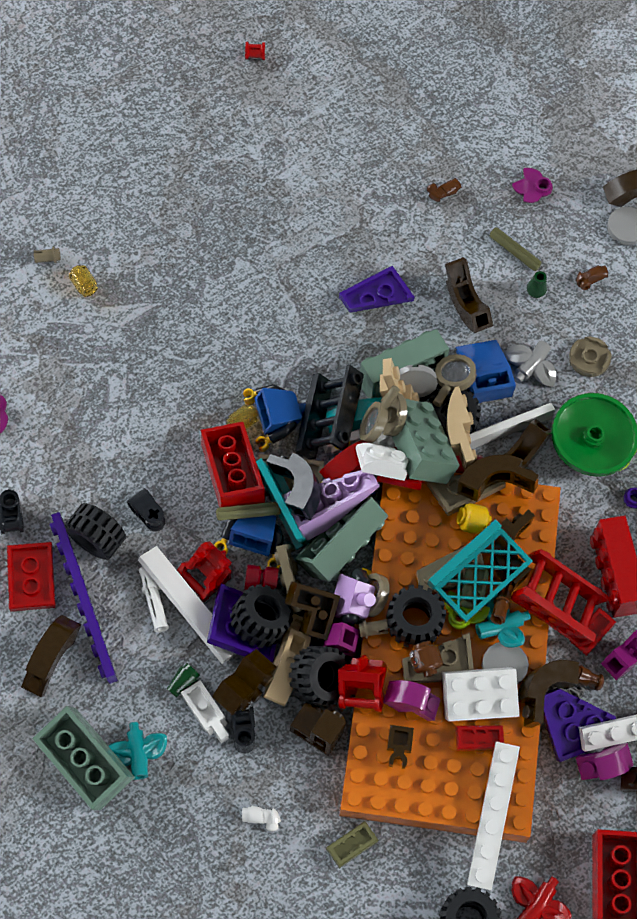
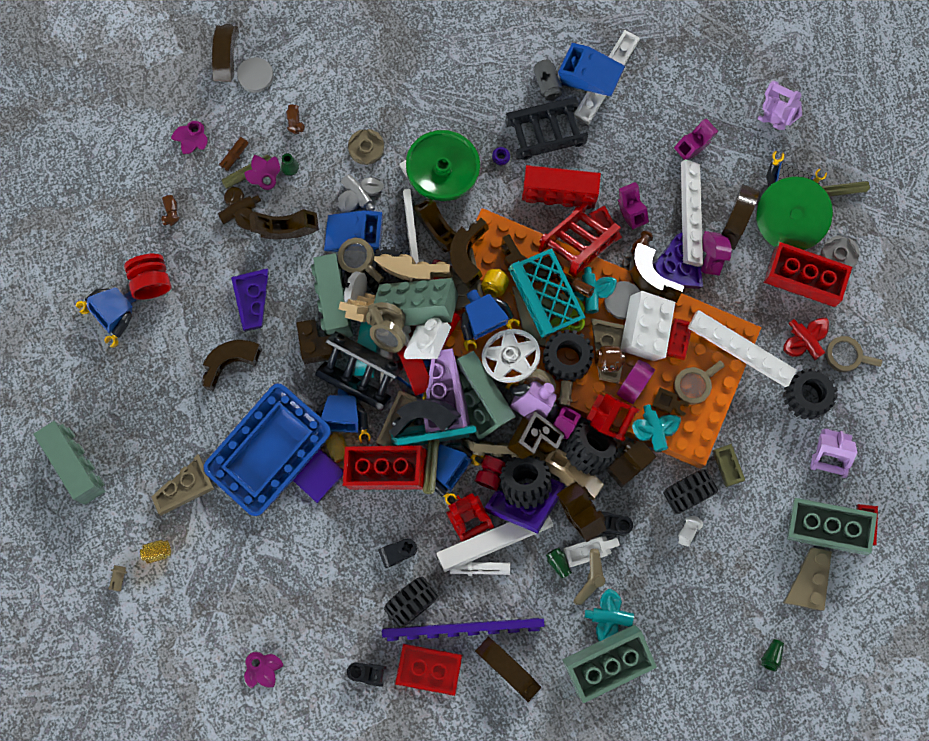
camera: 70 degrees left, 10 degrees up
none -> sand green brick [33,421,106,505]
none -> blue torso [76,287,137,348]
none -> red wheel [124,253,172,300]
none -> dark tan wing [151,454,214,516]
none -> dark brown arch [202,340,262,392]
none -> blue wedge [204,383,331,516]
none -> dark brown plant [217,186,261,230]
none -> reddish brown axle [218,137,249,172]
none -> magenta plate [244,155,280,190]
none -> dark purple slope [293,449,343,503]
none -> dark brown brick [296,319,342,365]
none -> blue torso [461,289,520,351]
none -> white wheel [482,329,540,383]
none -> dark tan piece [574,549,605,605]
none -> teal plant [632,404,681,452]
none -> black tyre [663,469,718,514]
none -> piece [673,361,725,405]

